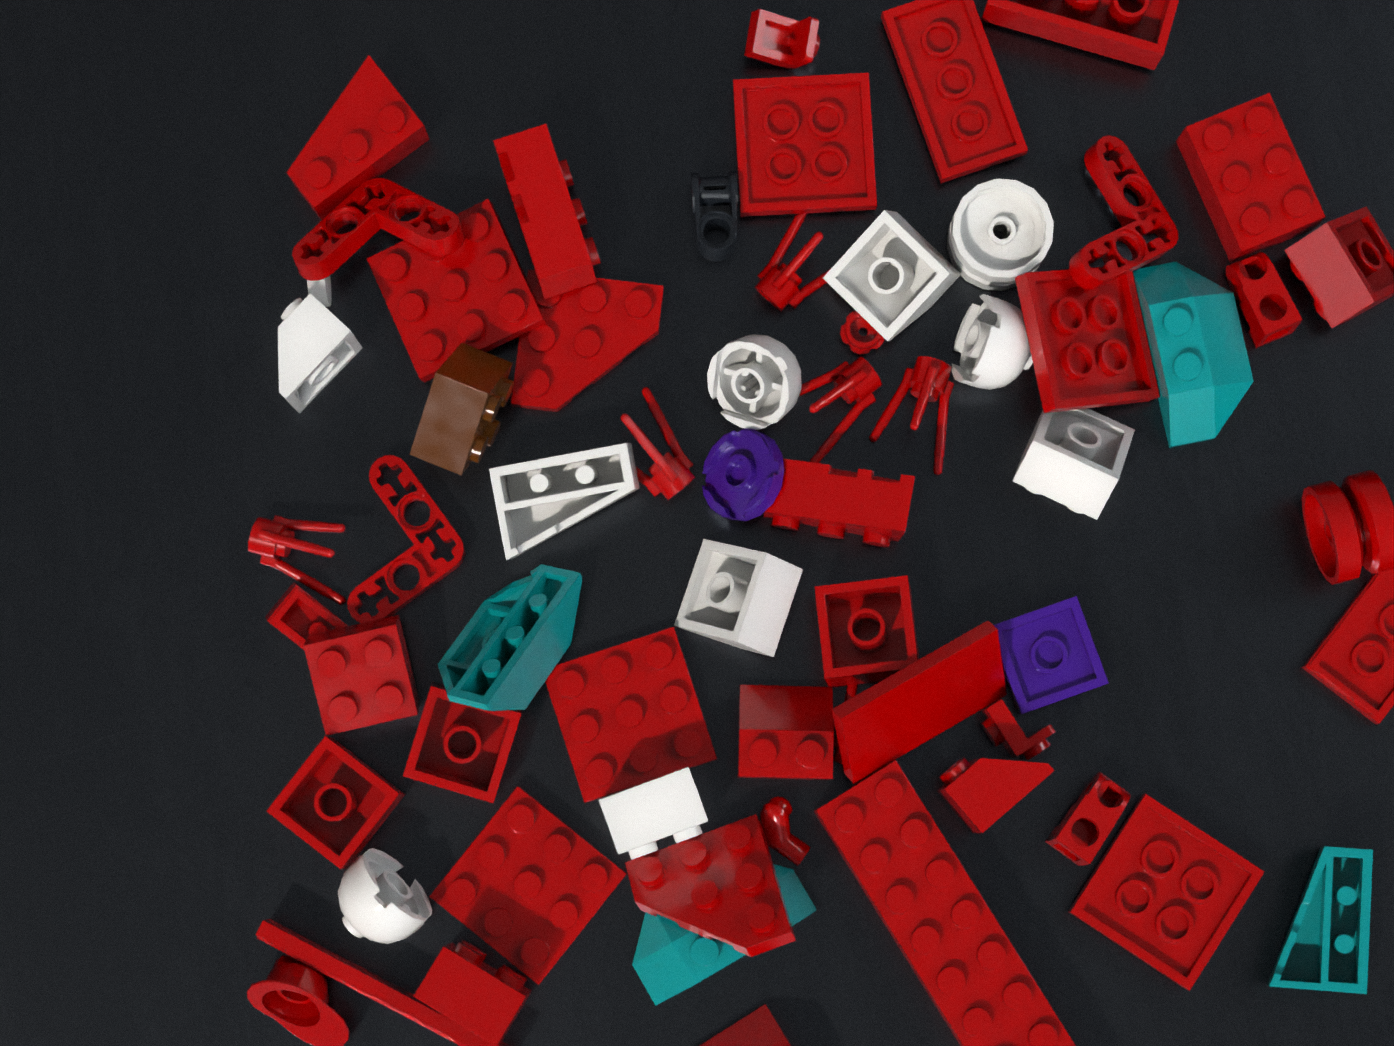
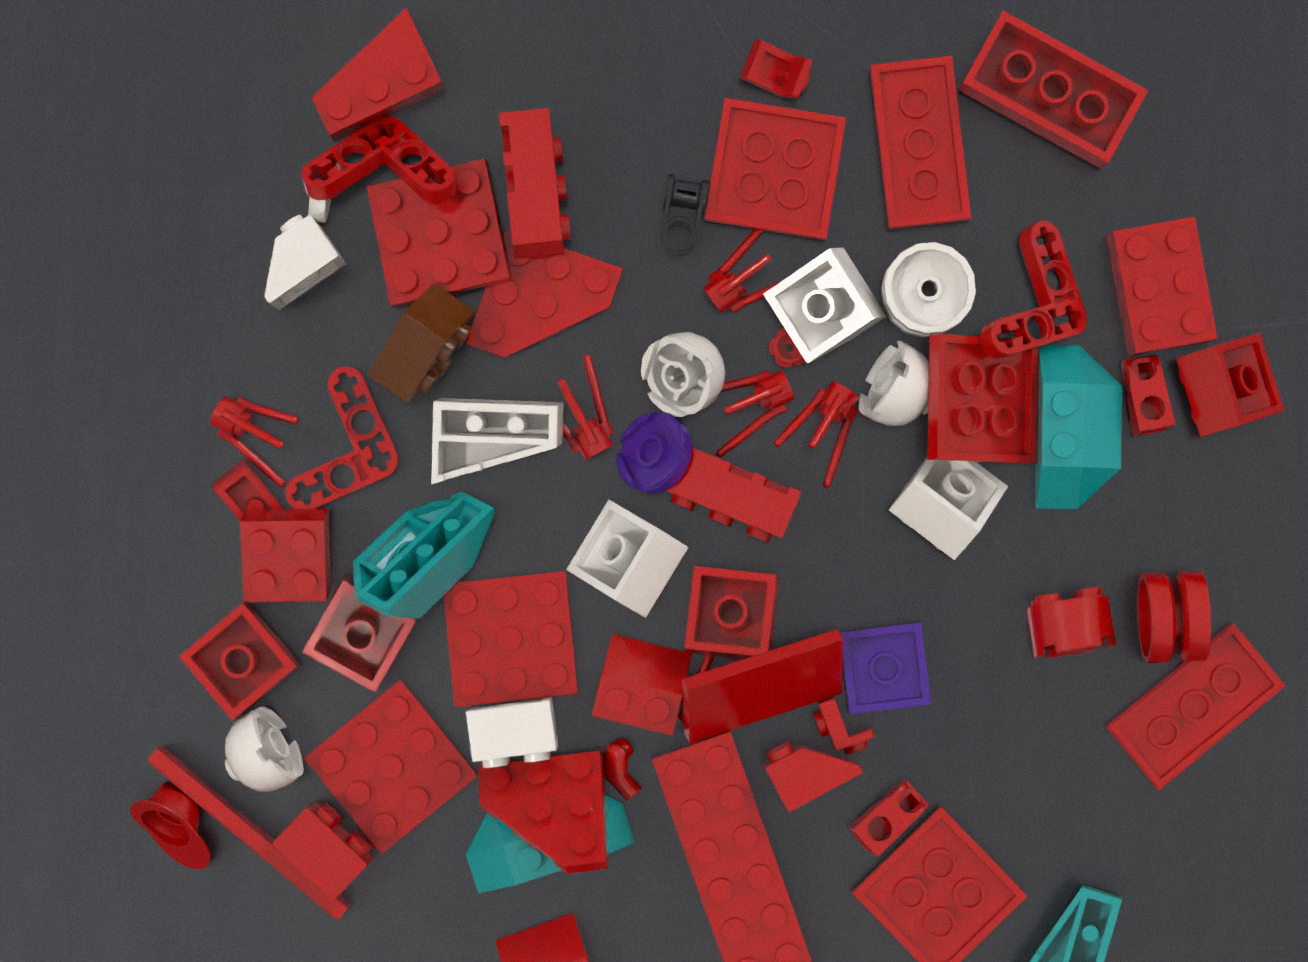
camera: 10 degrees right, 5 degrees up
none -> red brick [1026,587,1117,659]

